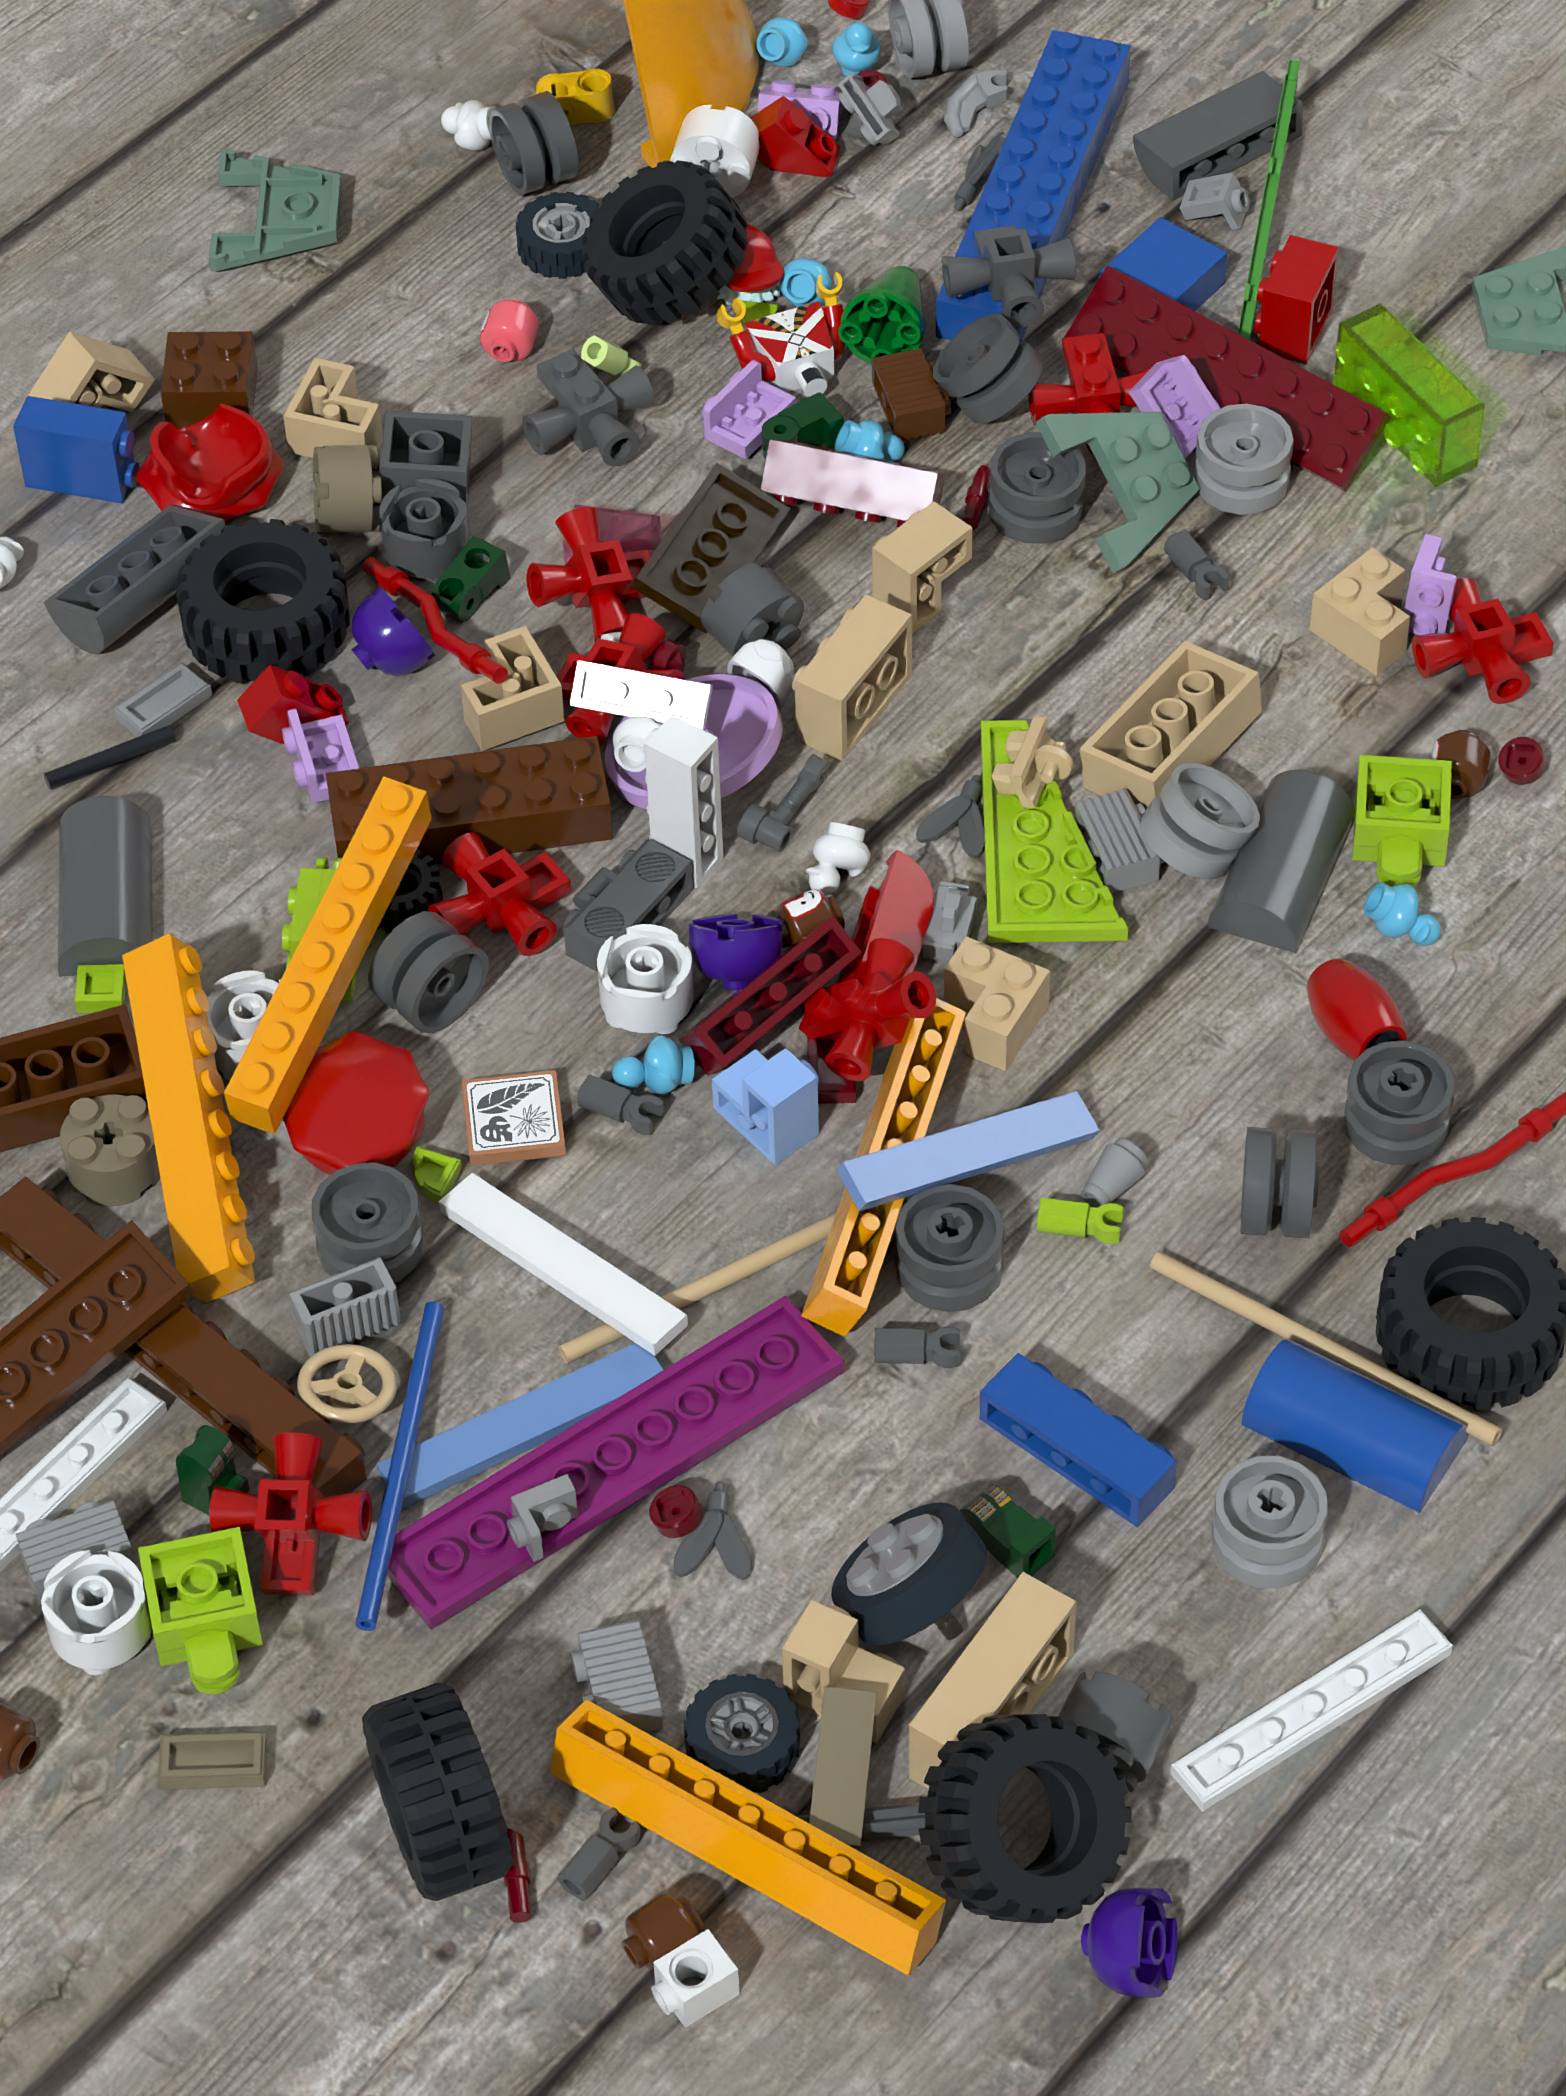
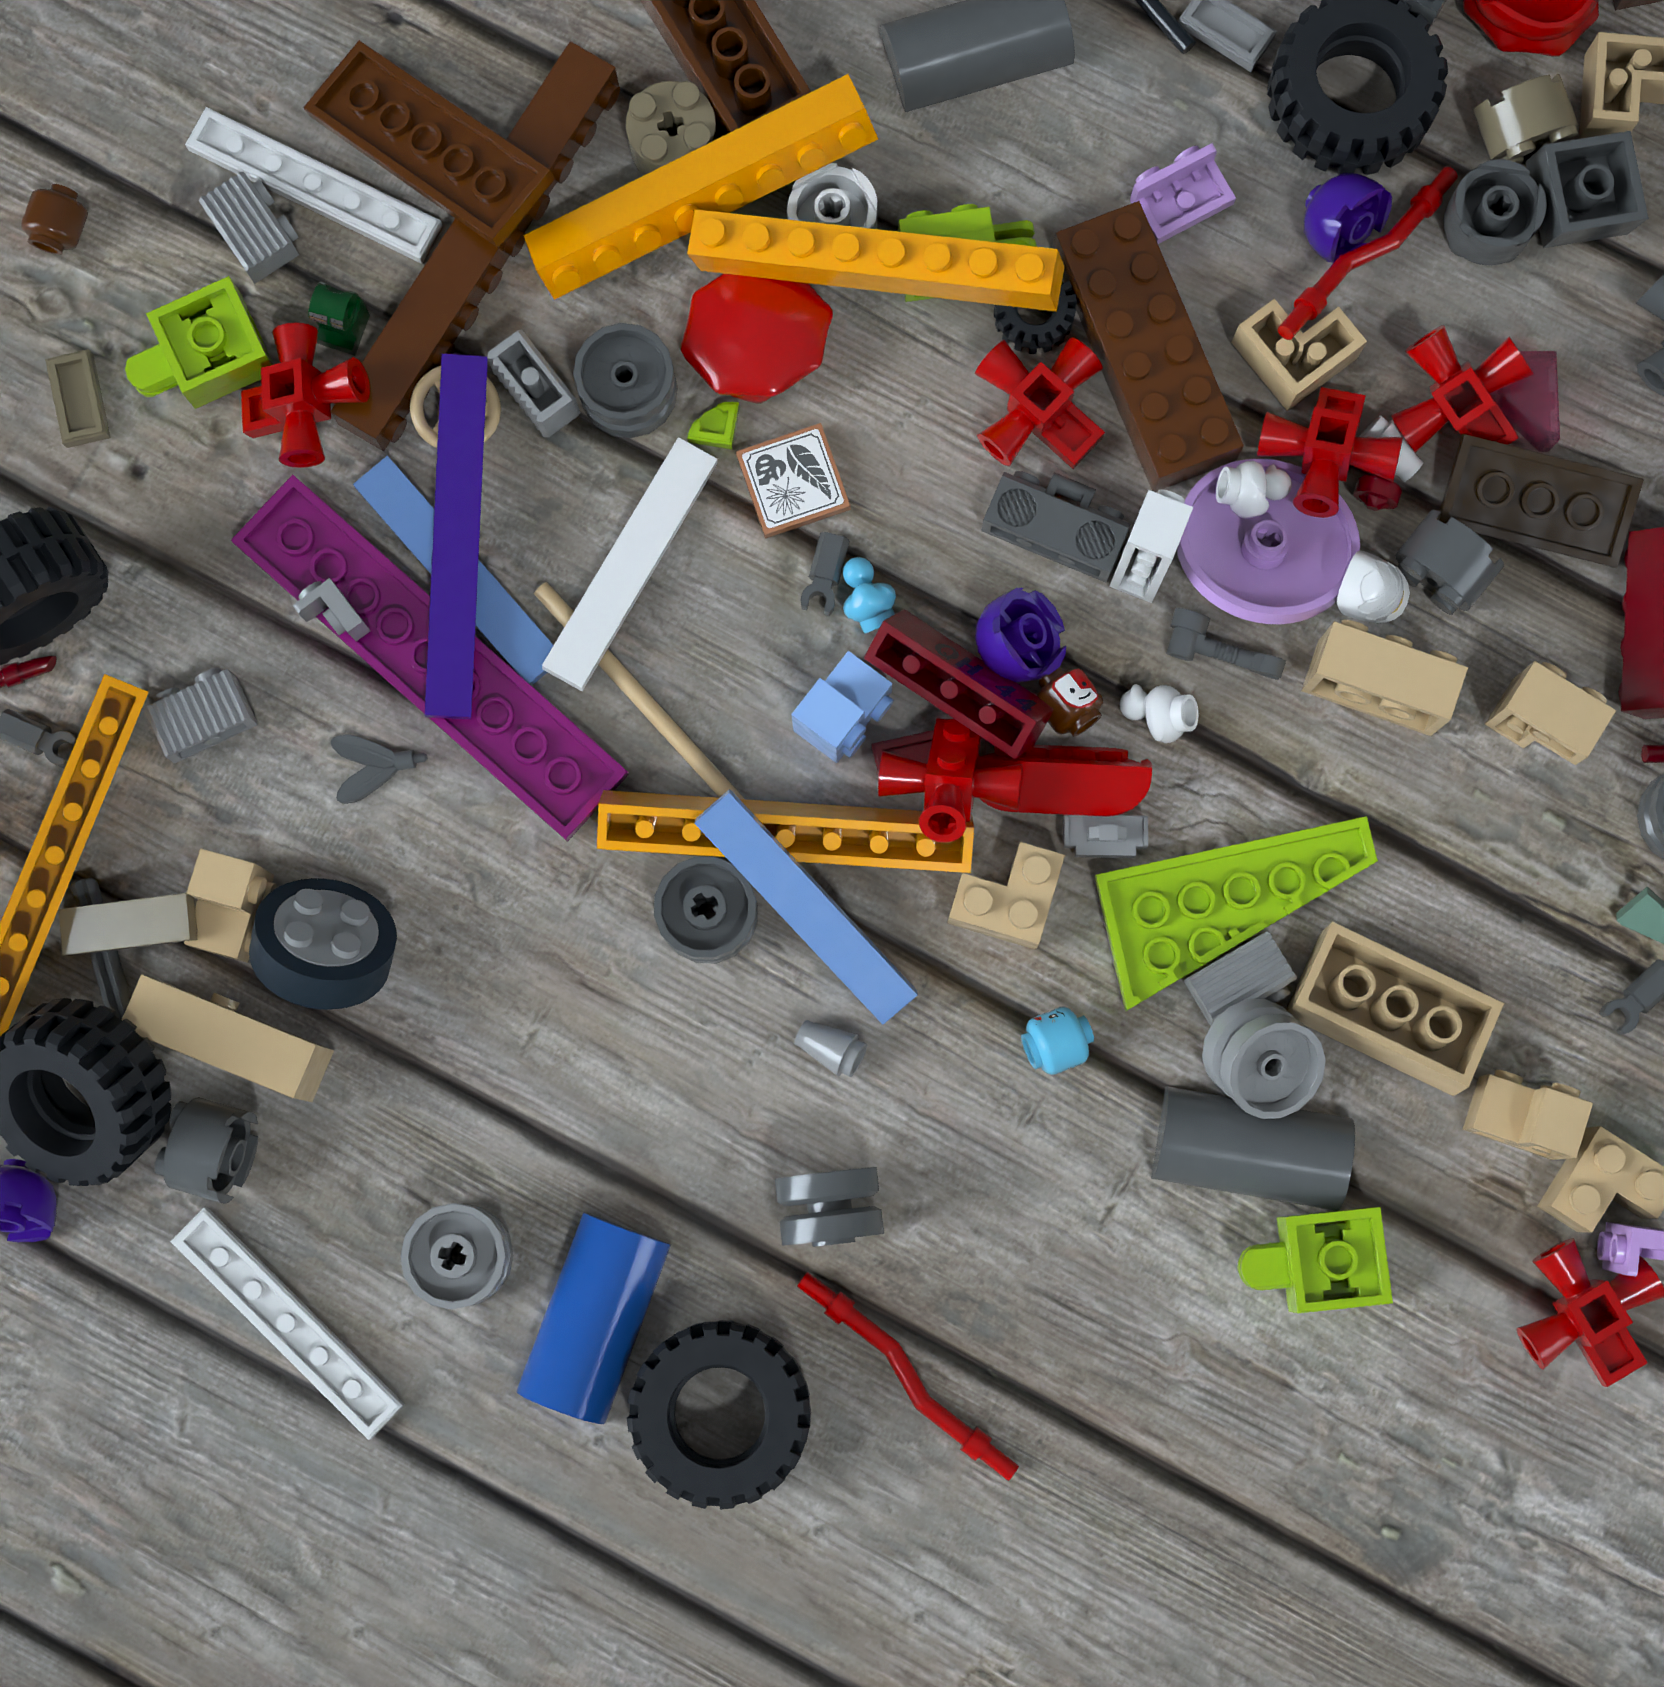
camera: 80 degrees right, 30 degrees up
white brick [41,1550,153,1675] -> none
lime tile [74,964,126,1013] -> none
red slope [237,665,349,744] -> none
blue piece [355,1302,444,1631] -> none
dark grey wheel [368,911,489,1033] -> none
dark green leg [431,535,511,622] -> none
white tile [570,660,713,730] -> none
white brick [597,924,694,1034] -> none
dark red tile [649,1485,703,1538] -> none
black wheel [684,1674,800,1794] -> none
dark grey bar [874,1326,960,1368] -> none
dark grey piece [916,775,985,858] -> none
dark green leg [960,1484,1056,1578] -> none
blue brick [979,1353,1177,1528] -> none
tan hips [992,717,1074,808] -> none
lime bar [1037,1197,1124,1244] -> none
tan piece [1150,1251,1502,1446] -> none
red piece [1306,959,1407,1061] -> none
dark grey wheel [1344,1041,1455,1165] -> none
medium azure animal [1364,882,1441,946] -> none
reddish brown head [1430,730,1491,799] -> none
dark red tile [1498,737,1547,785] -> none
none -> dark purple tile [425,354,488,719]
none -> medium azure head [1021,1007,1094,1075]
none -> tan brick [1463,1070,1593,1160]

